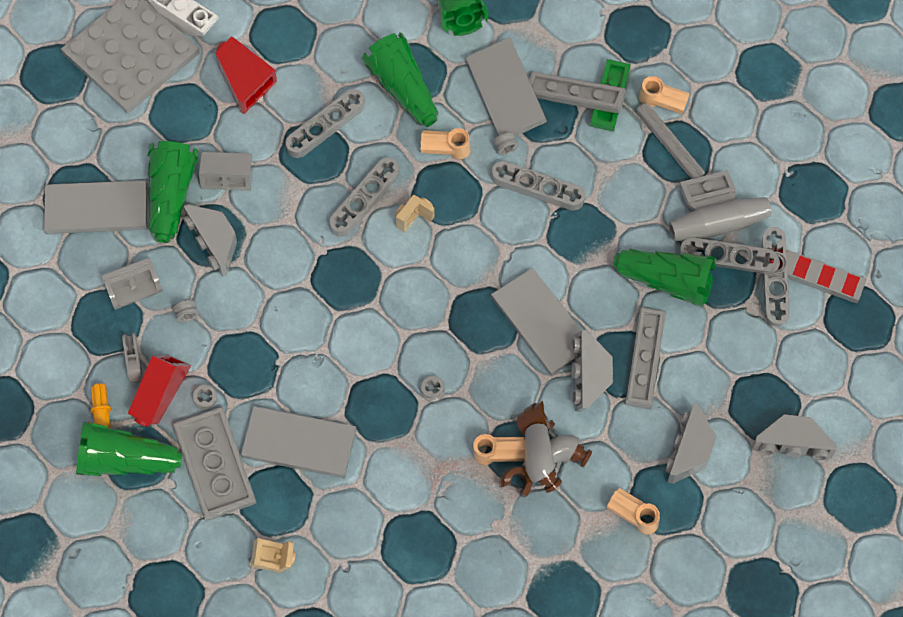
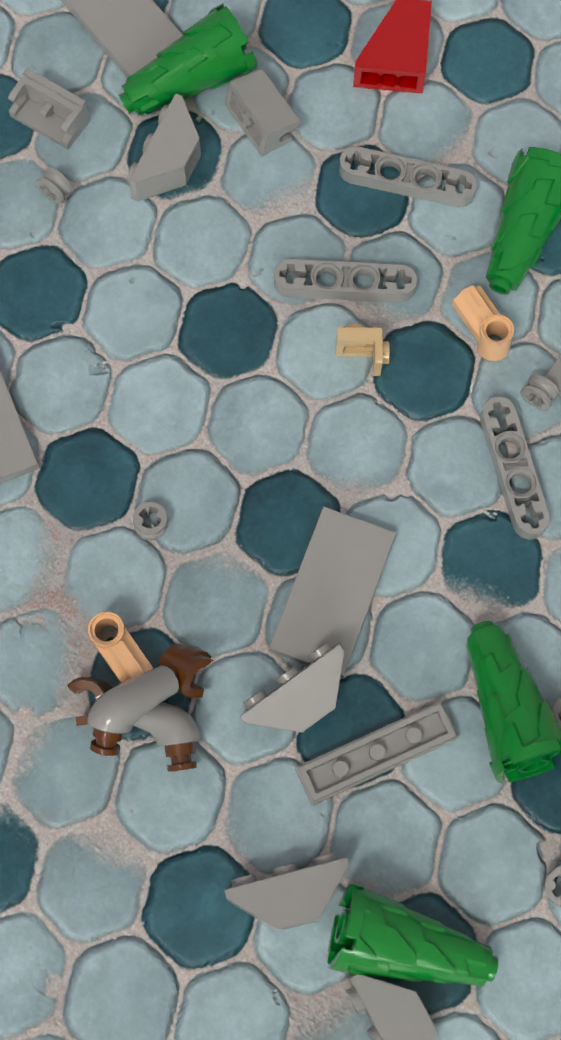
camera: 55 degrees right, 5 degrees up
light nougat piece [607,488,660,535] -> none
none -> green cone [327,884,498,987]

